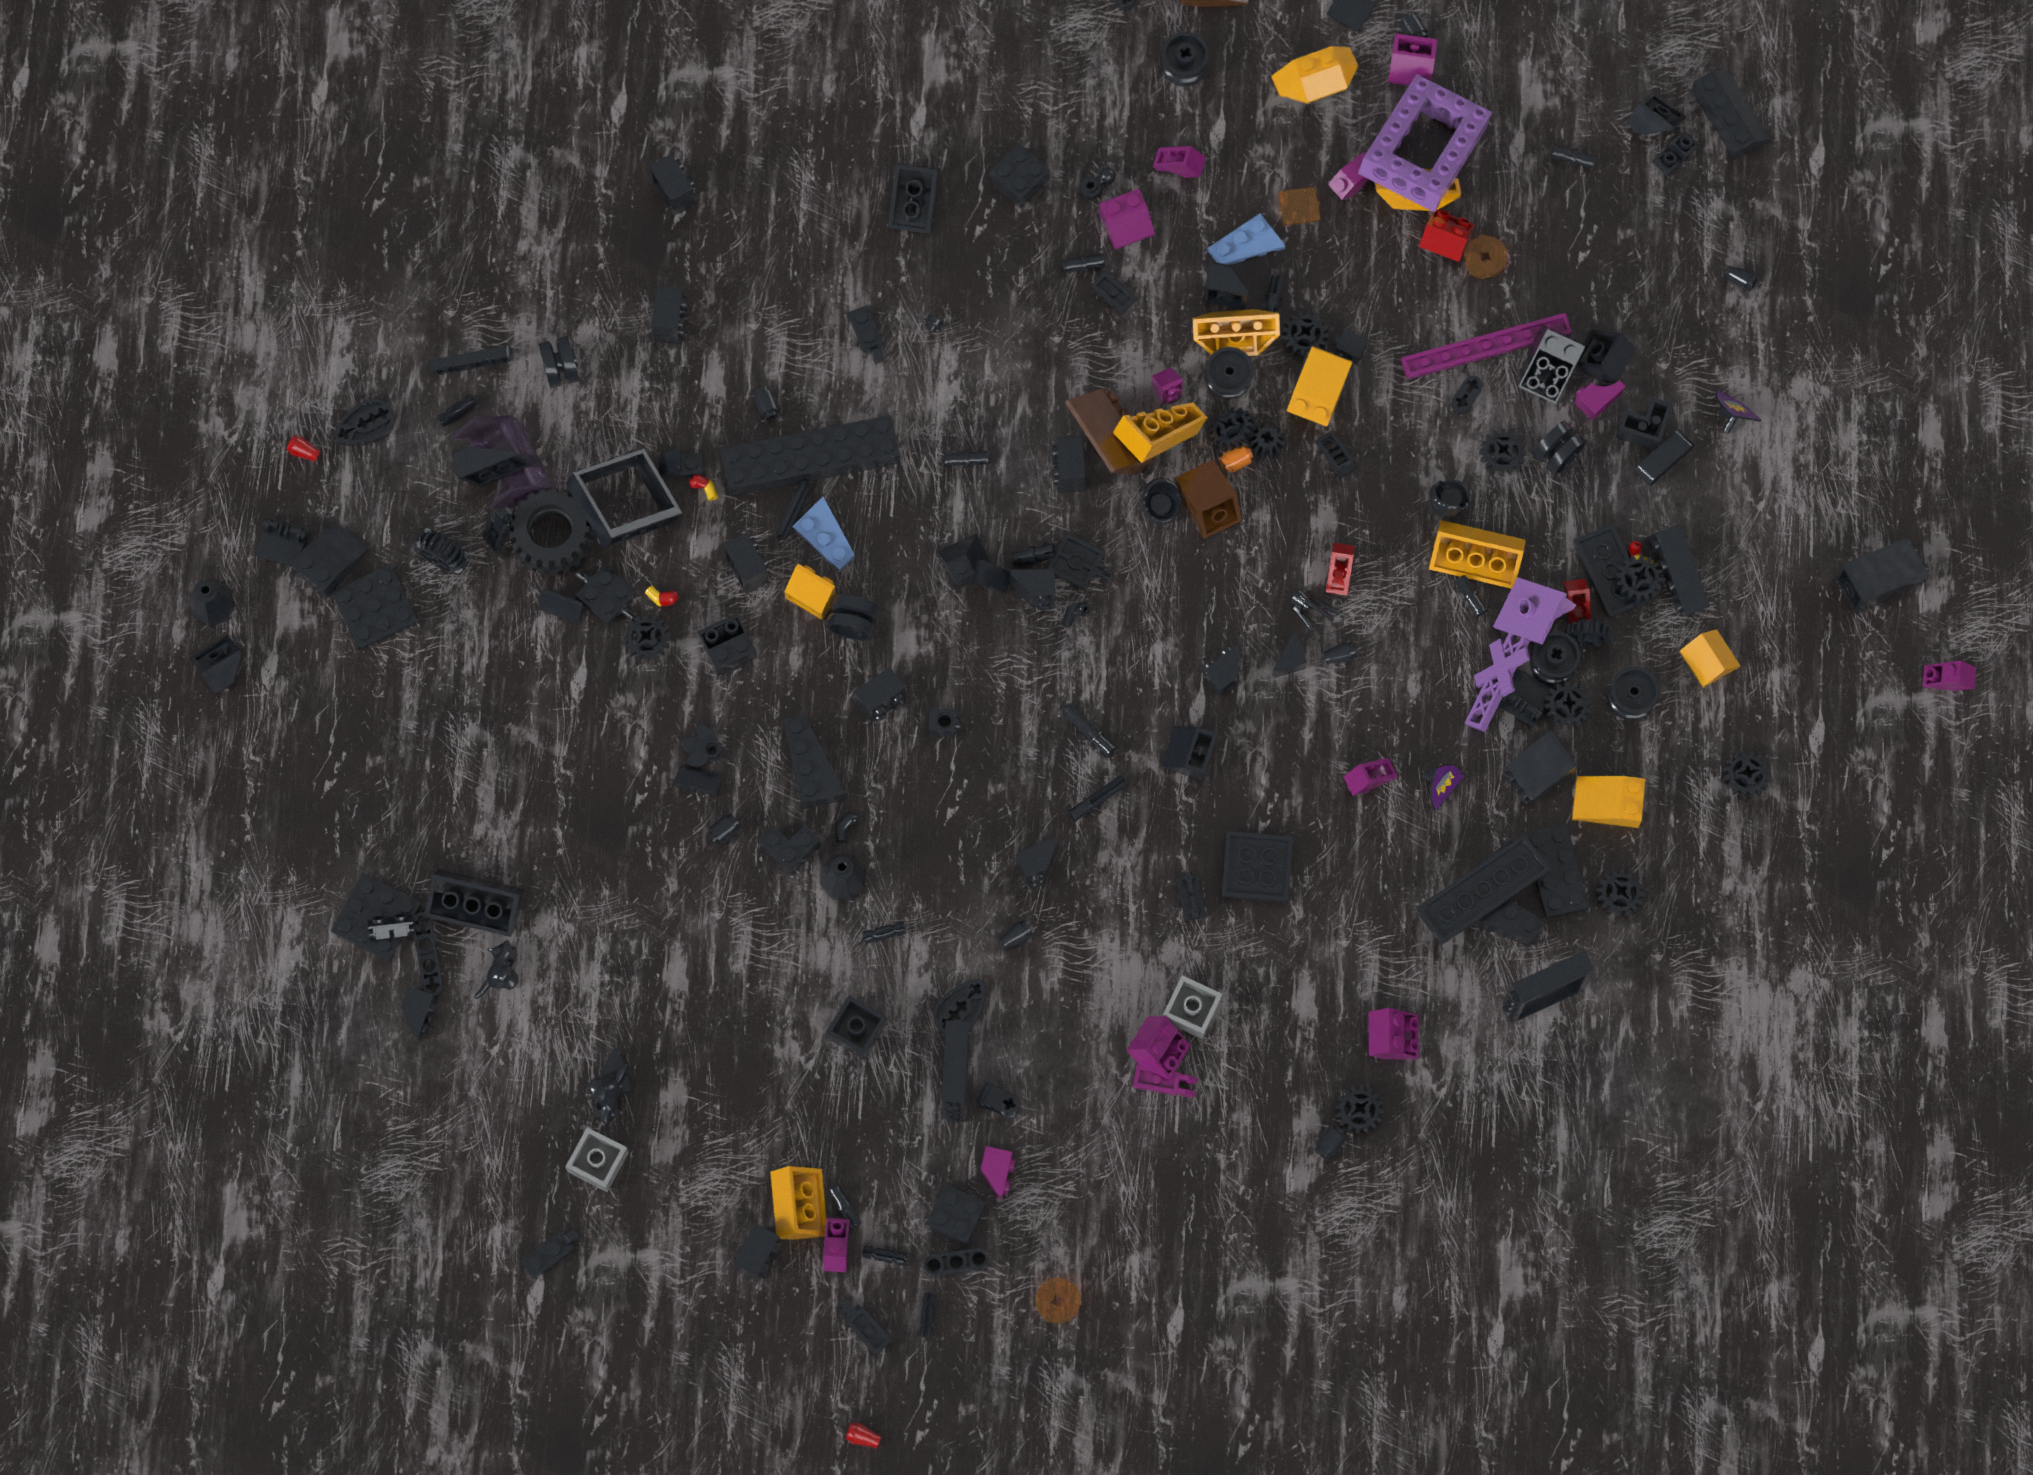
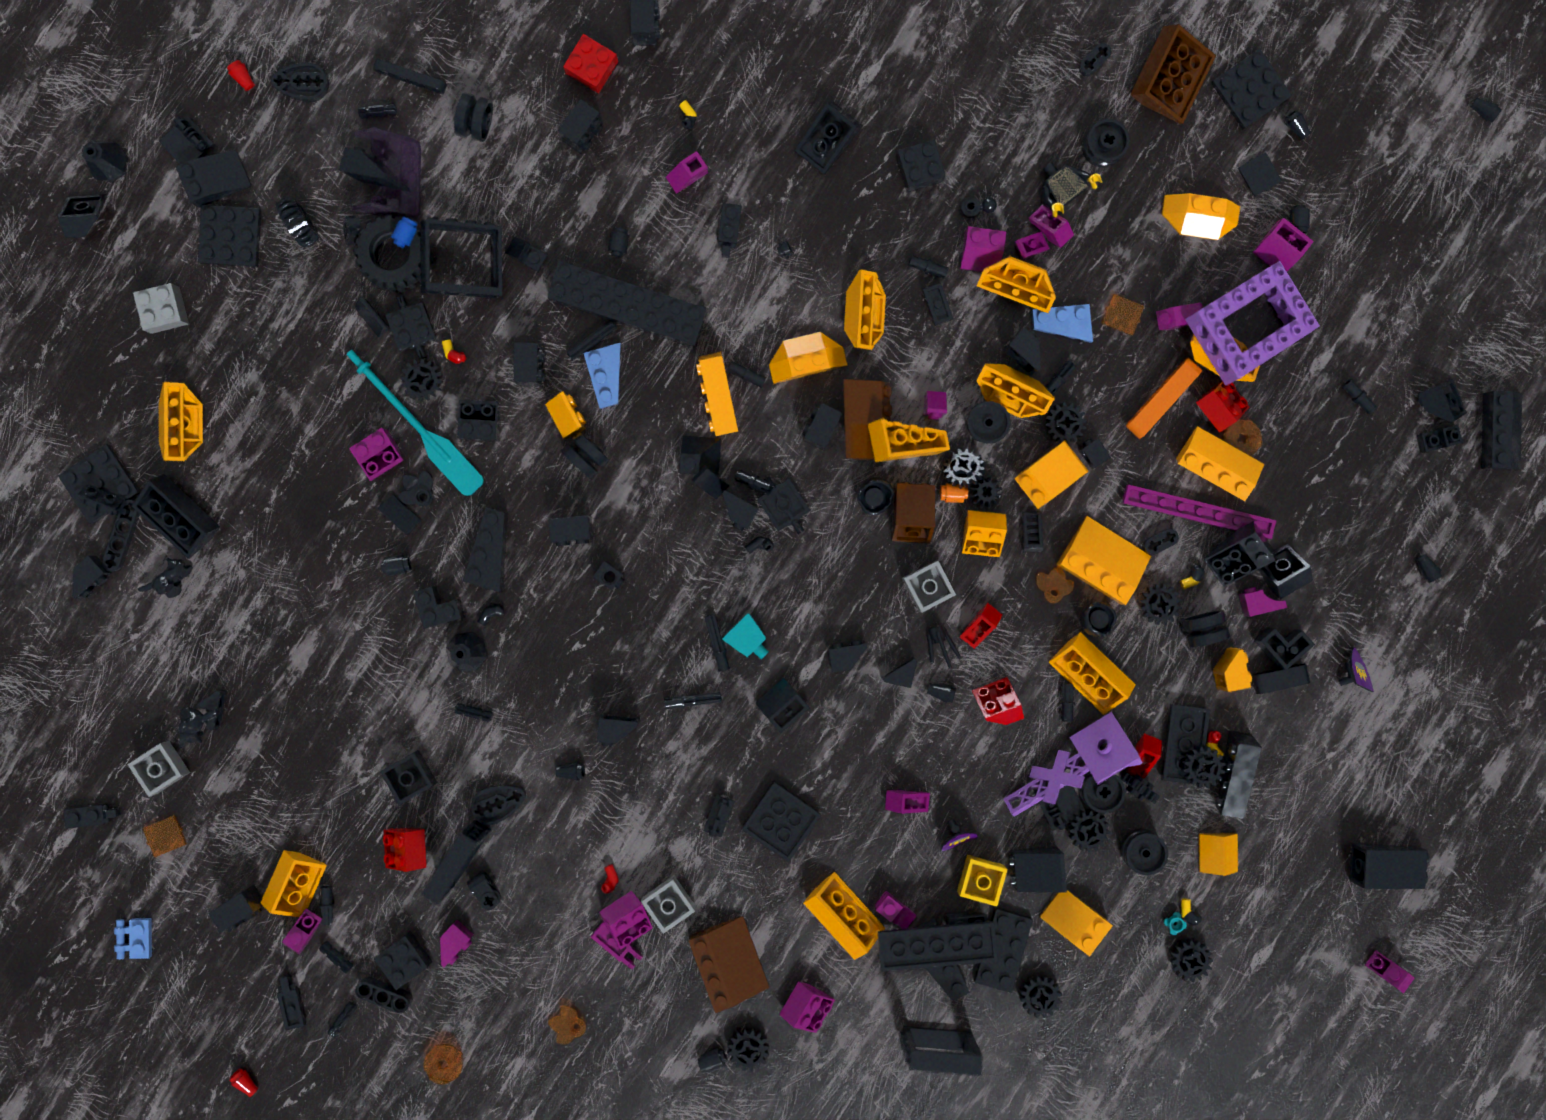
camera: 30 degrees right, 15 degrees up
arm [689,474,718,501] -> none
none -> medium blue plate [114,918,152,959]
none -> light grey brick [133,283,189,334]
none -> clear orange piece [142,815,187,858]
none -> light orange wedge [159,382,203,461]
none -> teal piece [346,350,484,496]
none -> magenta slope [349,428,404,481]
none -> red slope [383,828,427,872]
none -> blue brick [391,217,417,248]
none -> clear orange plate [548,1005,586,1045]
none -> red brick [563,34,618,94]
none -> red arm [601,864,619,894]
none -> magenta slope [666,151,708,194]
none -> arm [679,100,697,130]
none -> reddish brown slope [688,915,769,1013]
none -> light orange wedge [696,352,738,436]
none -> teal torso [722,613,769,659]
none -> light orange wedge [769,332,848,384]
none -> light orange slope [803,872,885,960]
none -> light orange wedge [844,270,886,350]
none -> magenta arch [874,891,917,929]
none -> light grey brick [902,561,956,613]
none -> yellow brick [957,855,1008,906]
none -> light orange slope [962,510,1007,557]
none -> red slope [972,677,1024,725]
none -> light orange wedge [976,256,1056,313]
none -> magenta slope [1014,232,1050,261]
none -> clear orange plate [1036,566,1074,603]
none -> black torso [1042,162,1102,217]
none -> light orange slope [1056,516,1151,605]
none -> orange beam [1125,357,1203,439]
none -> teal plate [1164,912,1187,935]
none -> light orange slope [1176,426,1264,501]
none -> arm [1180,564,1205,590]
none -> arm [1181,898,1202,925]
none -> light orange slope [1213,647,1252,692]

